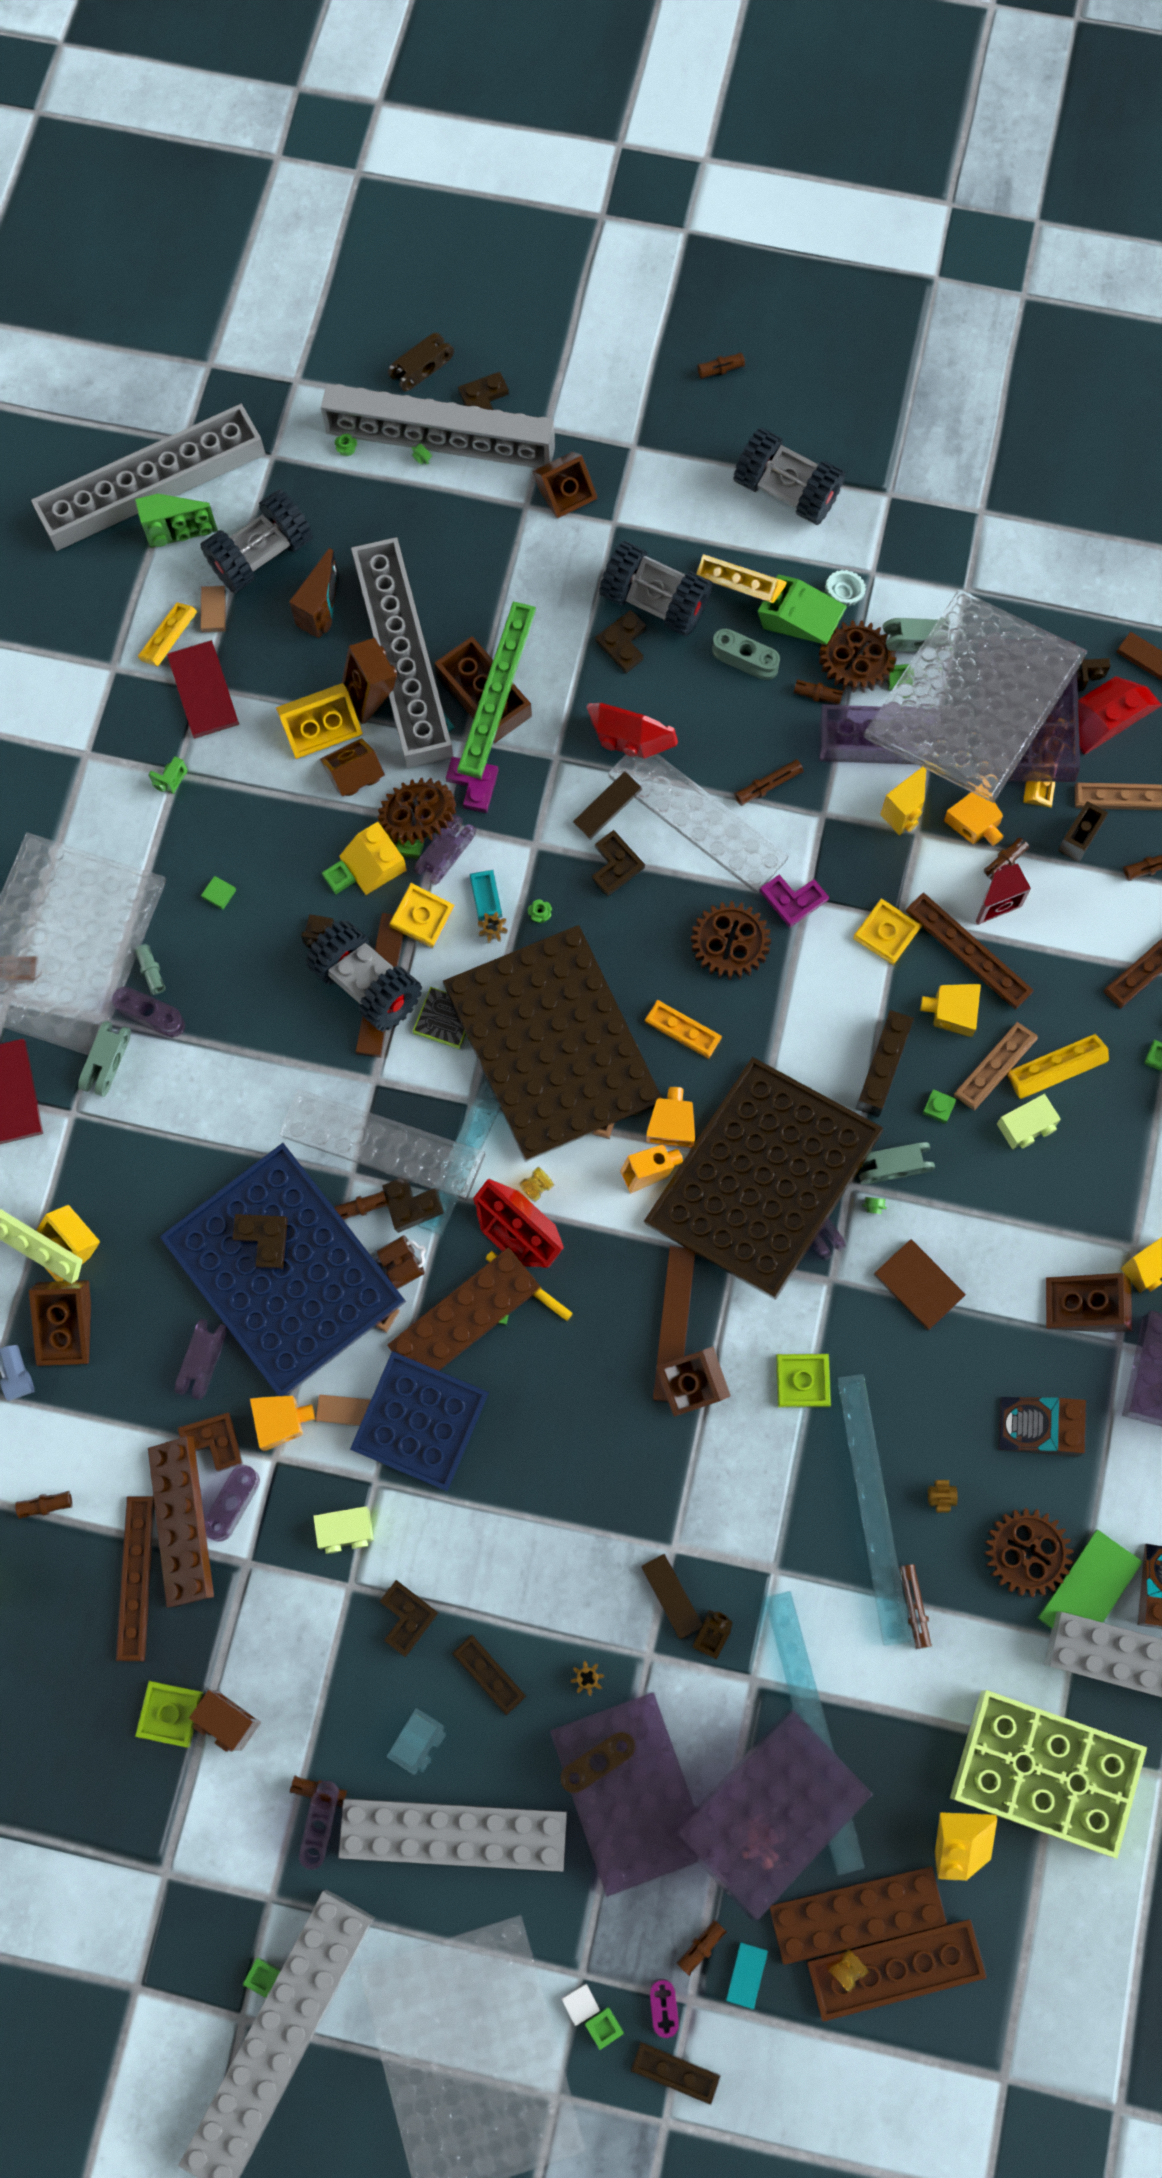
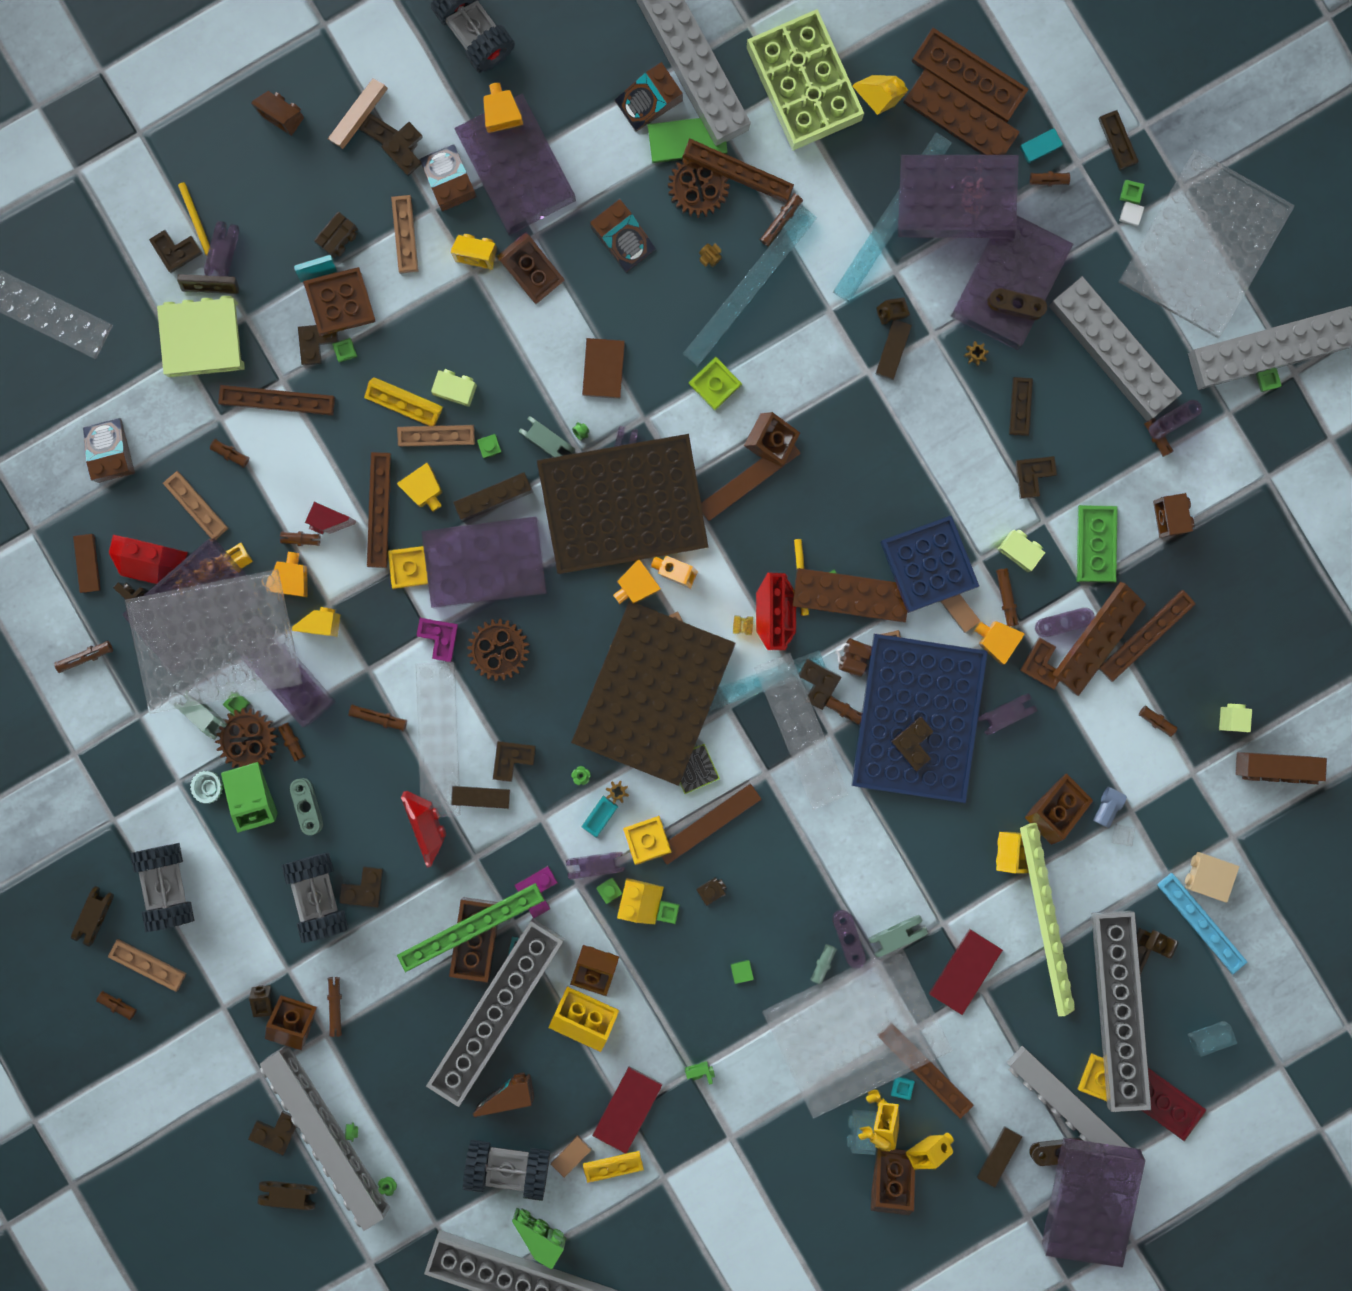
camera: 135 degrees left, 15 degrees up
lime tile [135,1681,203,1748] -> none
black plate [306,920,422,1032] -> none
reddish brown slope [342,638,397,724] -> none
reddish brown gear [377,777,456,845] -> none
clear light blue brick [386,1708,446,1775] -> none
light orange tile [645,1000,722,1059] -> none
magenta beam [650,1979,679,2038] -> none
yellow slope [696,554,787,603] -> none
clear yellow wheel [829,1950,869,1992] -> none
dark brown brick [1058,801,1108,863] -> none
none -> reddish brown pin [54,641,113,673]
none -> dark brown piece [71,886,114,947]
none -> medium nougat tile [108,939,187,992]
none -> dark brown bracket [249,985,273,1018]
none -> reddish brown pin [327,977,342,1037]
none -> clear purple brick [422,517,548,609]
none -> reddish brown tile [682,138,794,203]
none -> reddish brown pin [996,568,1019,627]
none -> bright green tile [1077,505,1118,583]

